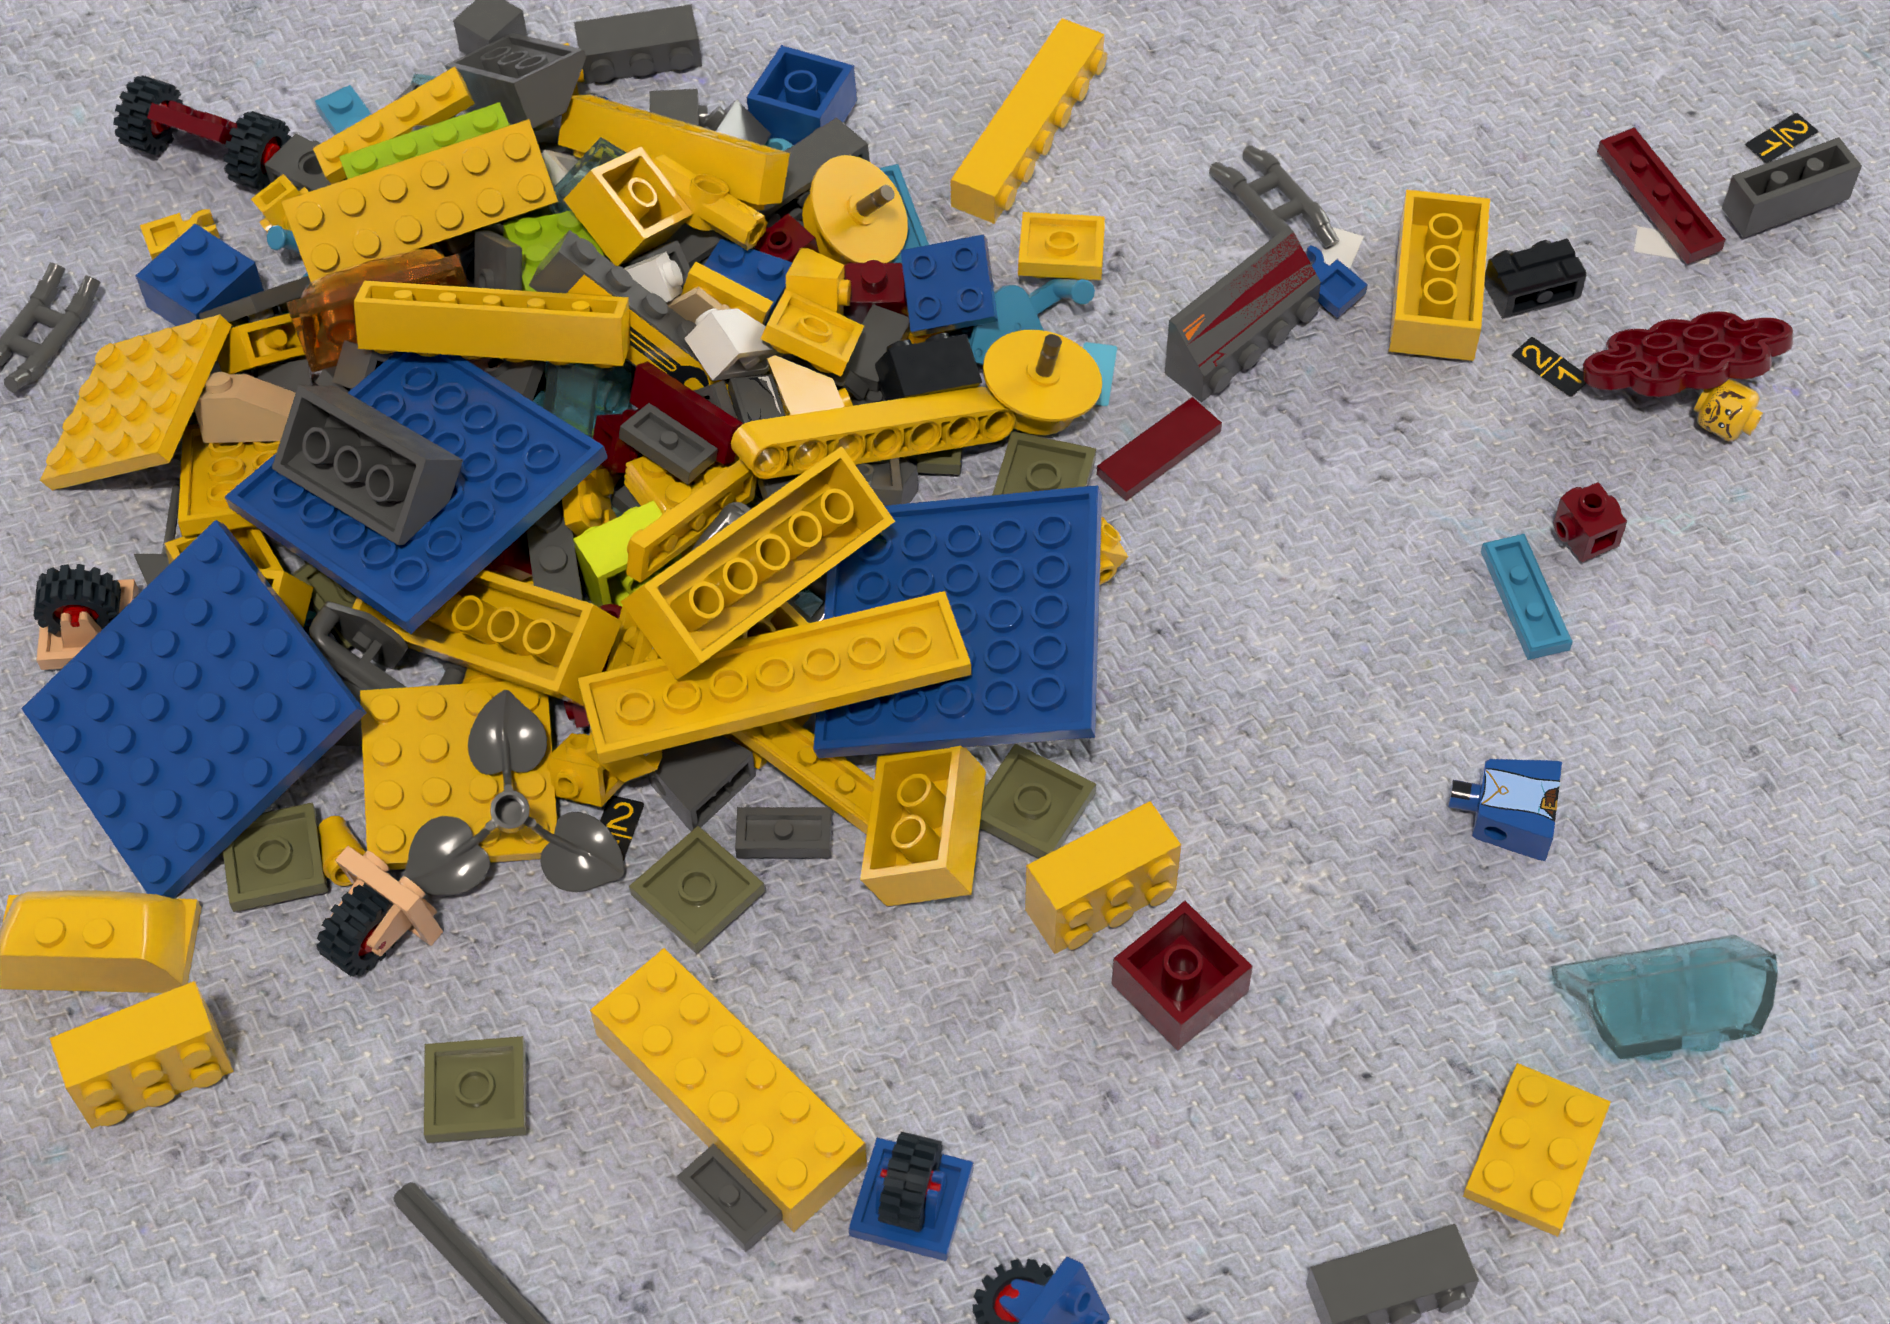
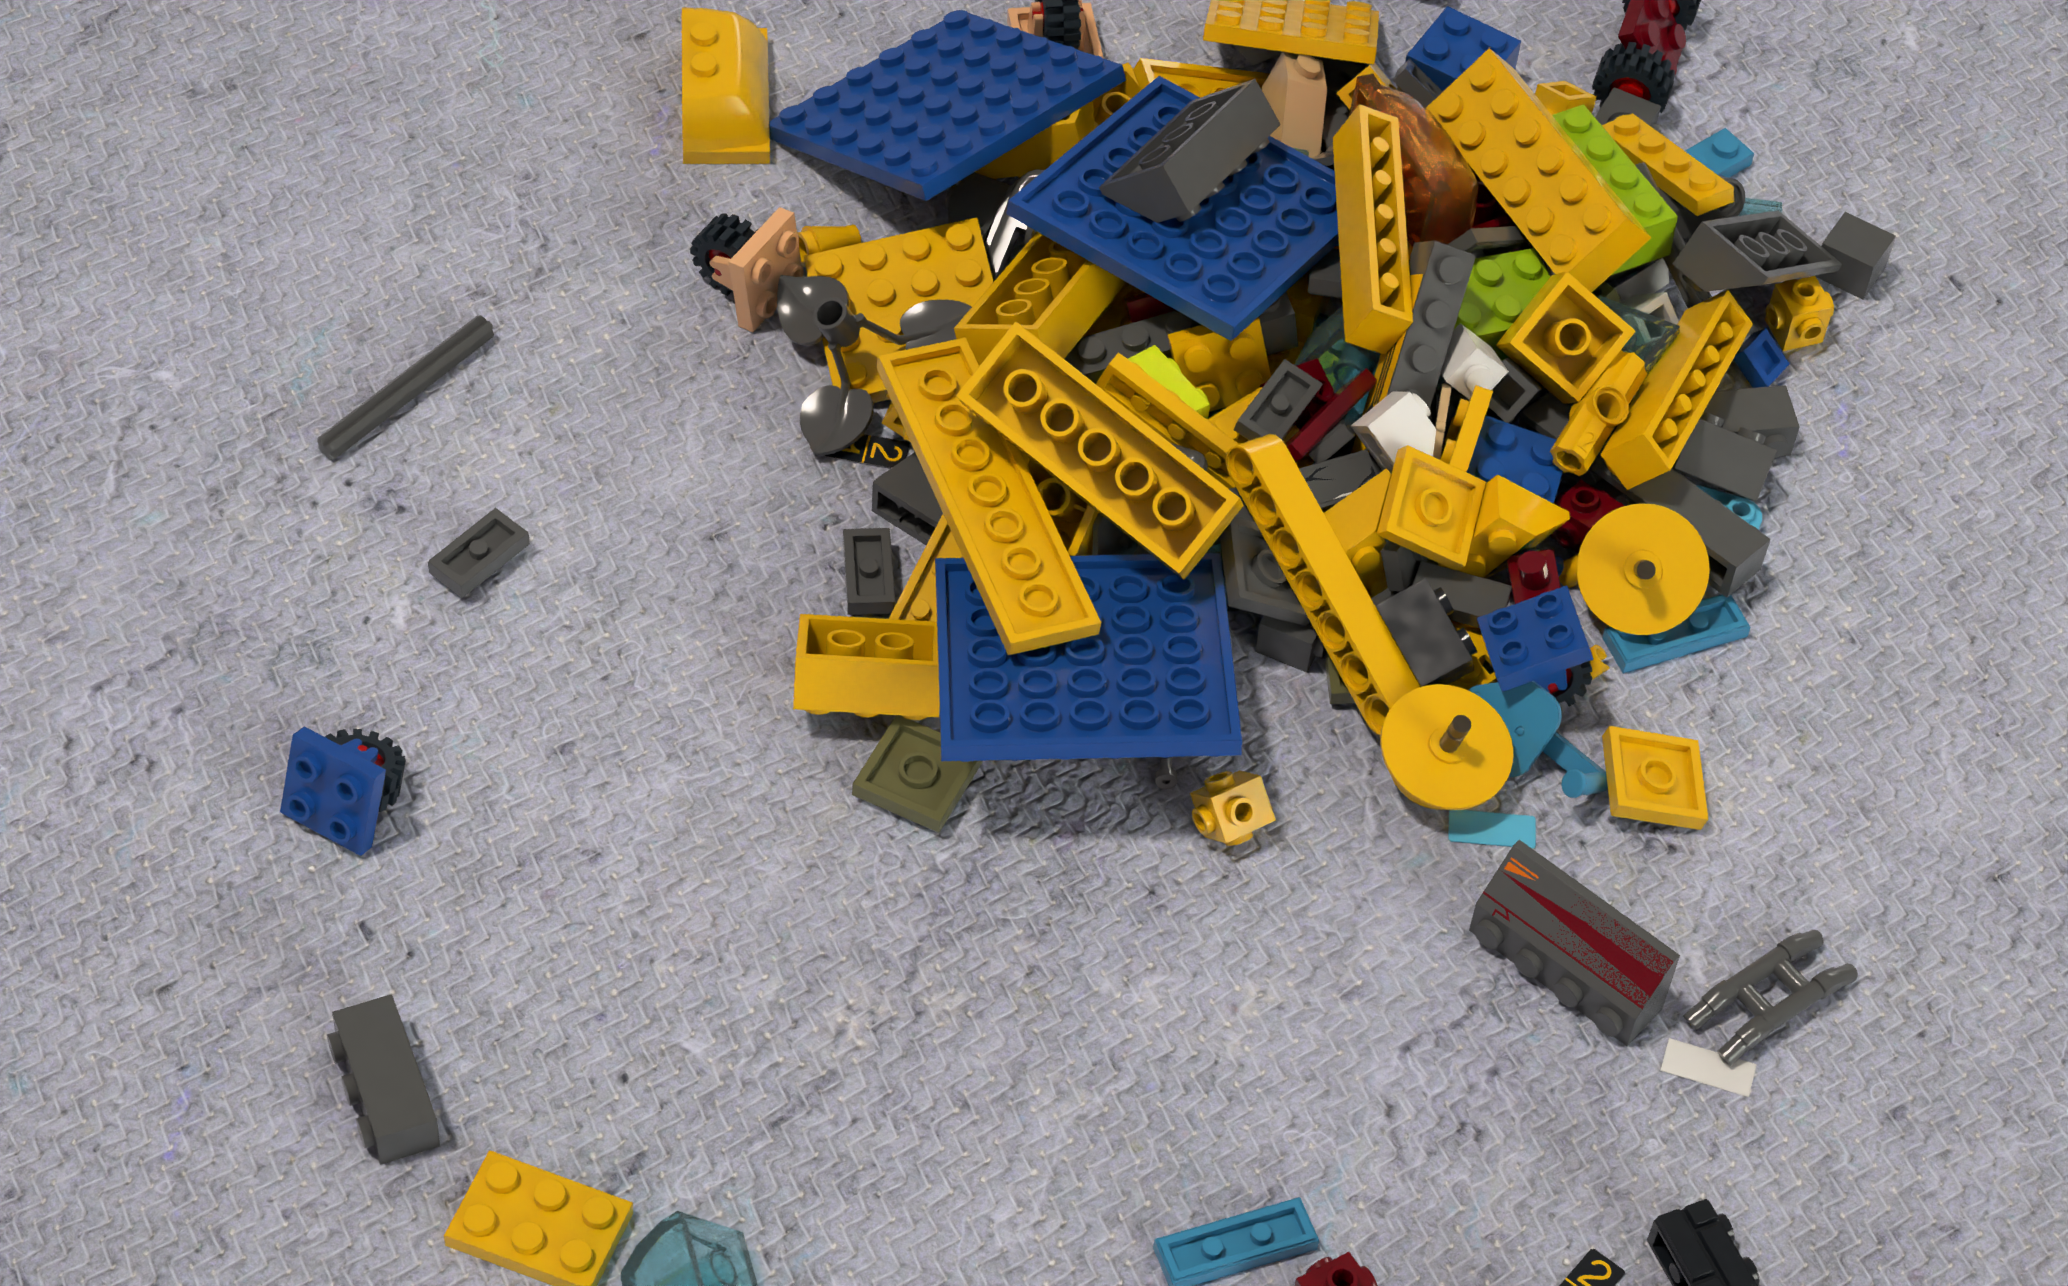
camera: 80 degrees right, 5 degrees down
yellow brick [50,981,234,1129] -> none
yellow plate [140,209,220,260] -> none
olive plate [223,802,328,912] -> none
olive plate [424,1036,527,1143] -> none
dark grey brick [574,4,702,84] -> none
yellow brick [590,948,867,1232] -> none
olive plate [629,826,765,954] -> none
blue brick [746,45,857,145] -> none
blue plate [848,1131,974,1262] -> none
yellow brick [951,18,1107,224] -> none
olive plate [992,431,1096,495] -> none
yellow brick [1025,801,1181,954] -> none
dark red tile [1096,397,1222,501] -> none
dark red brick [1111,901,1253,1050] -> none
blue plate [1306,245,1368,318] -> none
yellow brick [1389,189,1490,361] -> none
blue torso [1448,759,1562,861] -> none

